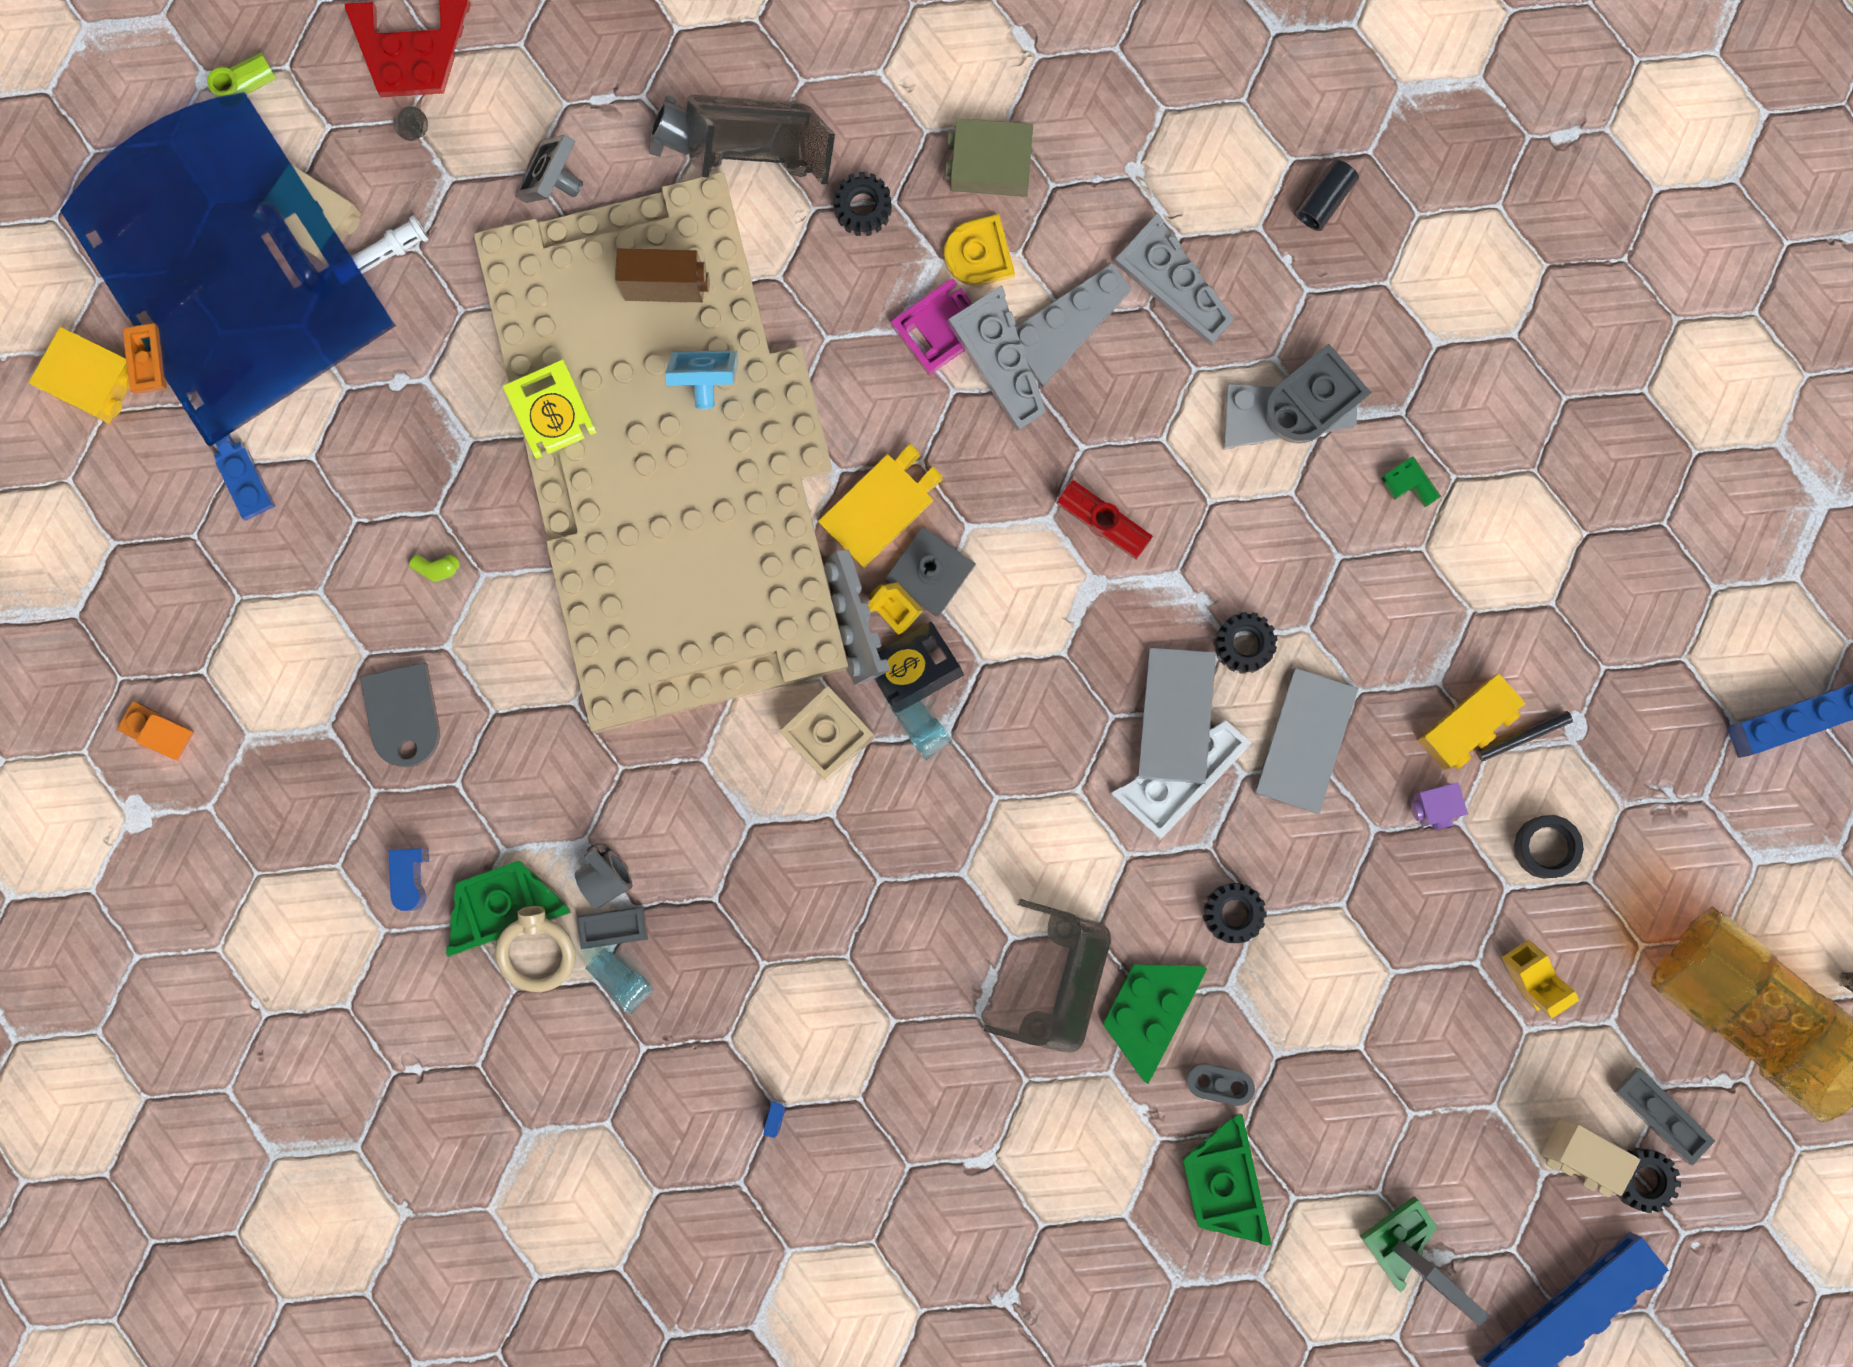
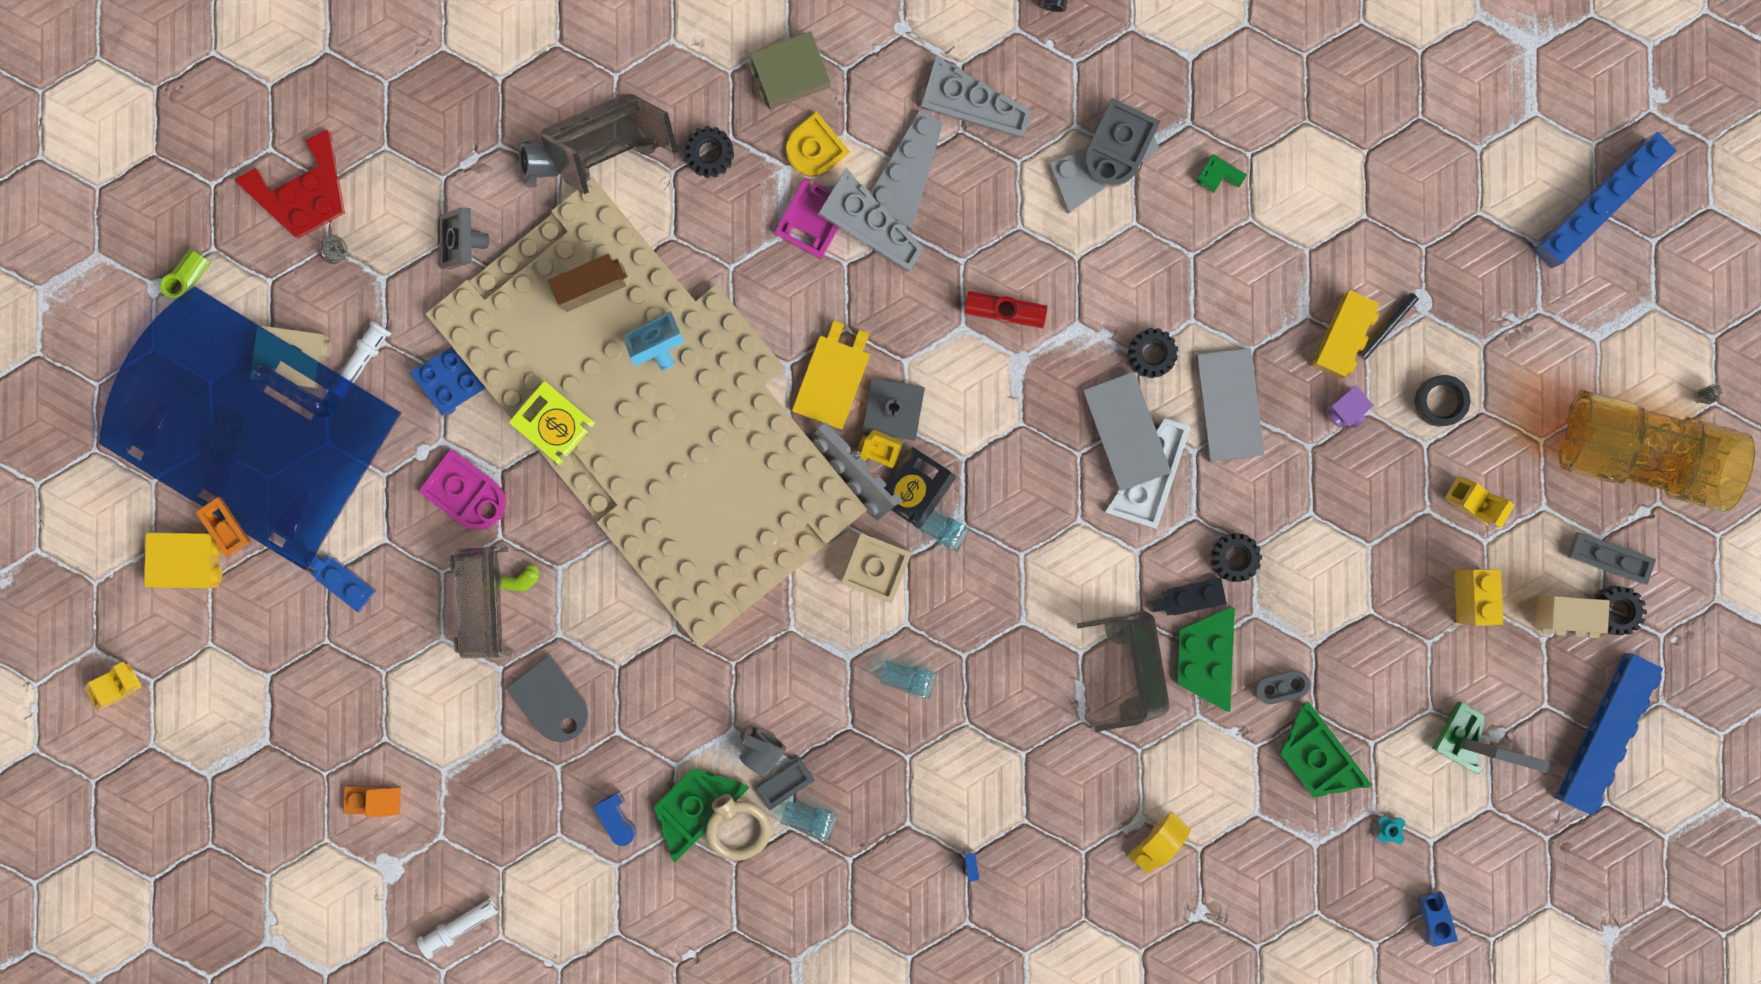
camera: 30 degrees left, 5 degrees up
none -> blue hinge [410,346,486,416]
none -> white pin [416,898,499,959]
none -> dark pink tile [418,449,506,530]
none -> clear smoke windscreen [450,547,513,659]
none -> clear light blue piece [880,660,937,699]
none -> yellow brick [1128,811,1191,874]
none -> black hinge [1149,577,1227,616]
none -> teal plate [1377,816,1405,844]
none -> yellow brick [1455,569,1503,626]

